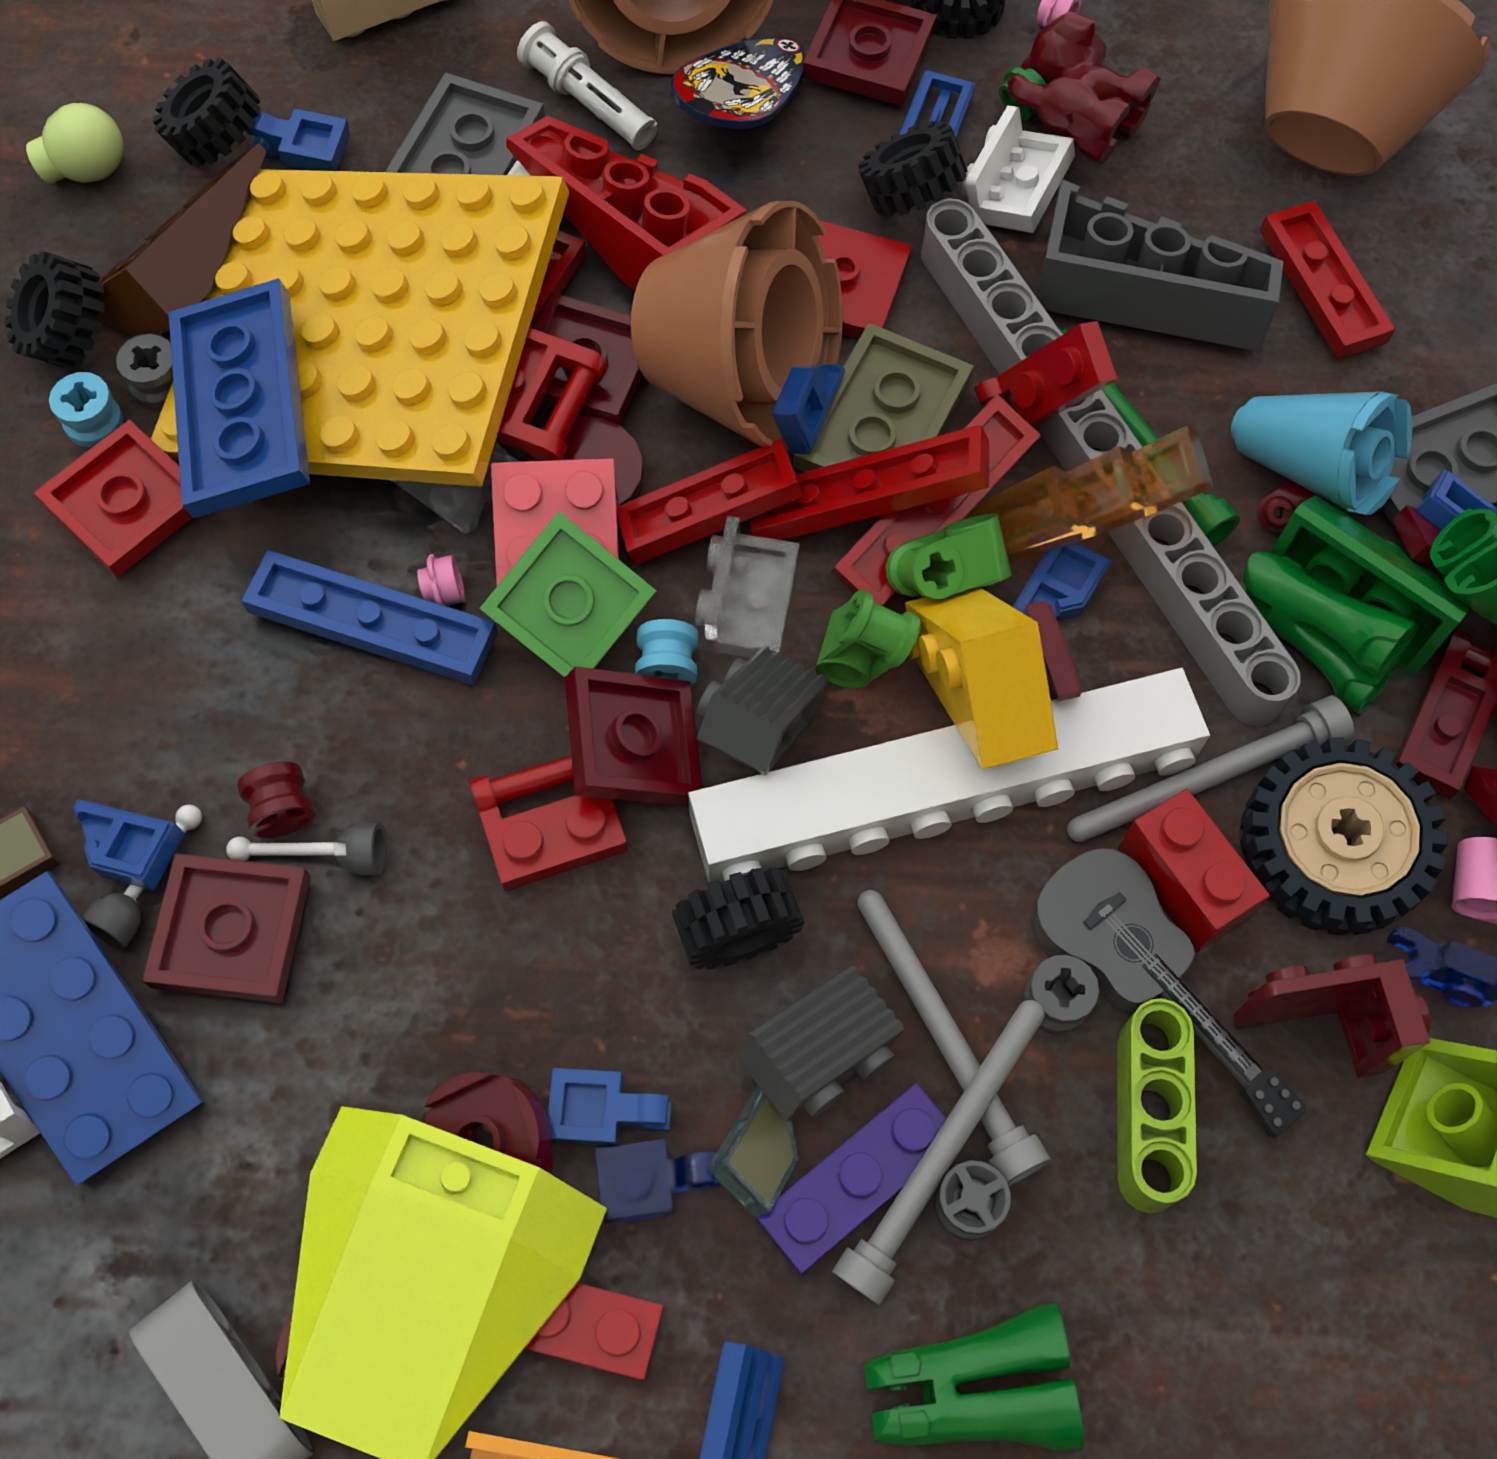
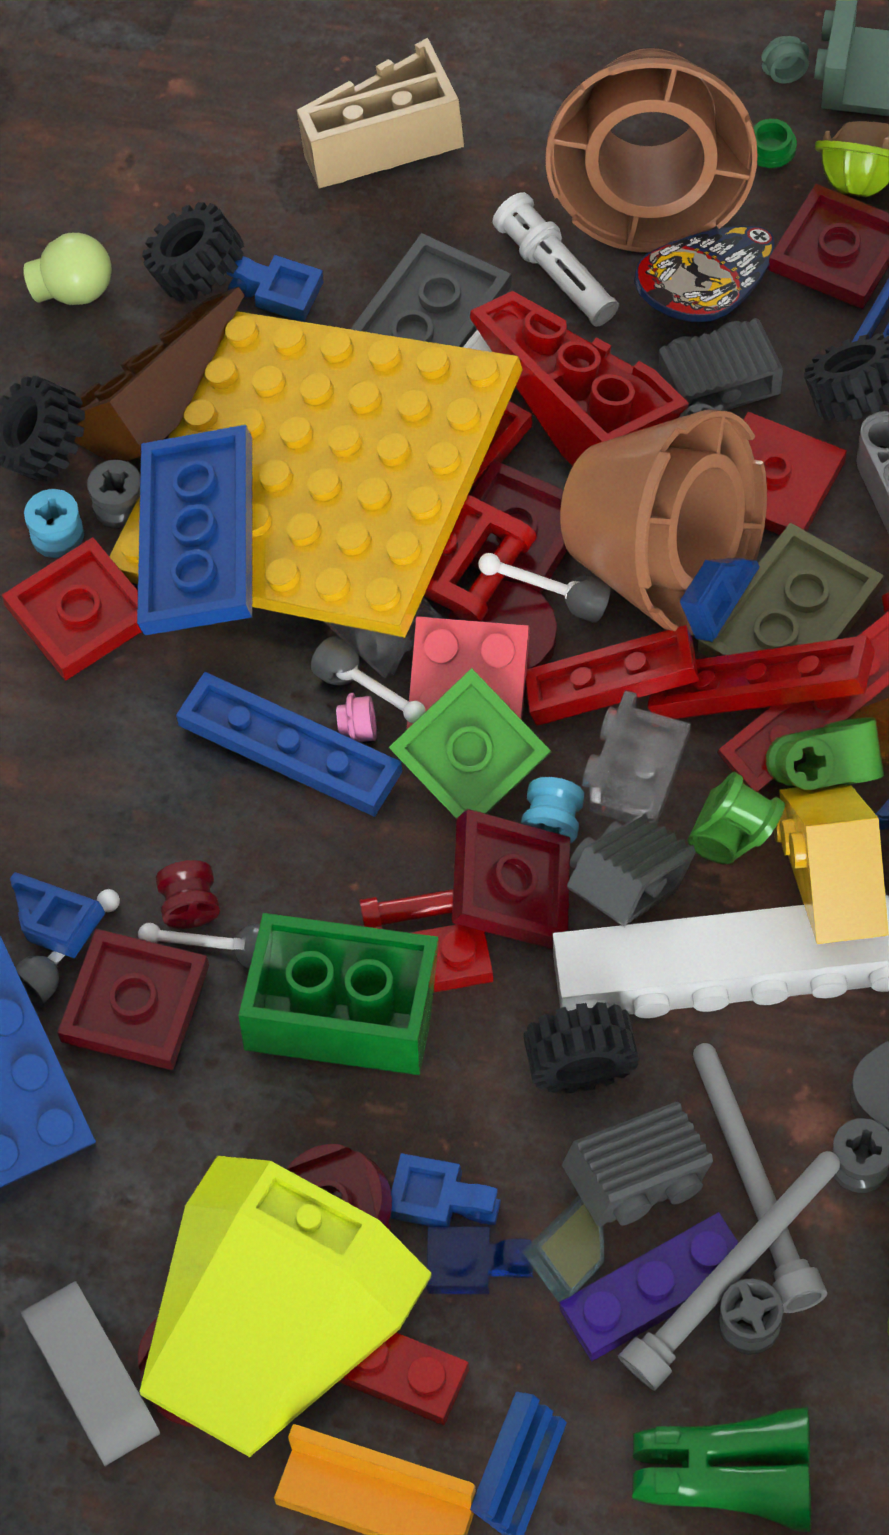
camera: 15 degrees right, 5 degrees down
none -> green slope [238,913,439,1075]
none -> hinge [311,636,426,723]
none -> hinge [478,553,610,623]
none -> dark grey brick [658,318,783,411]

